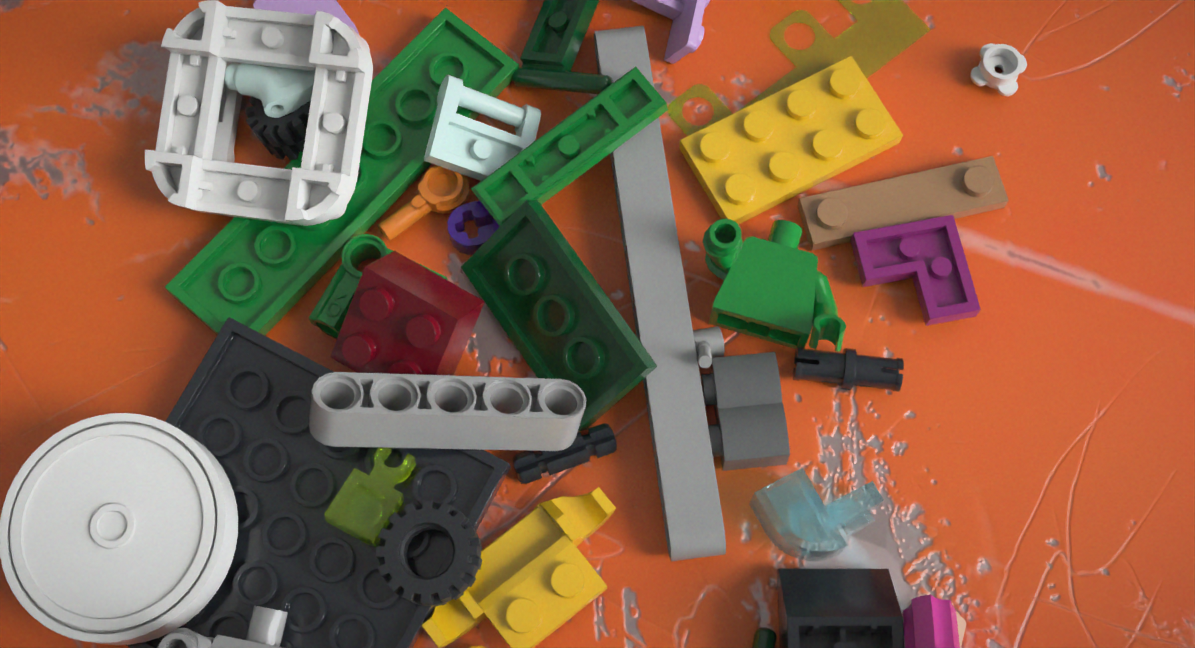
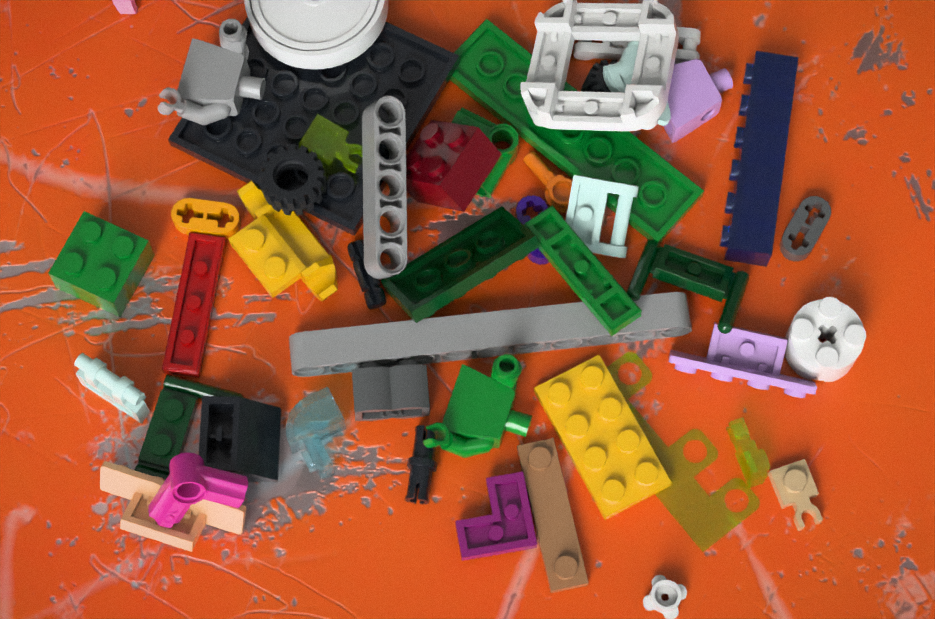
camera: 90 degrees right, 0 degrees up
light grey hand [693,326,725,368] -> none

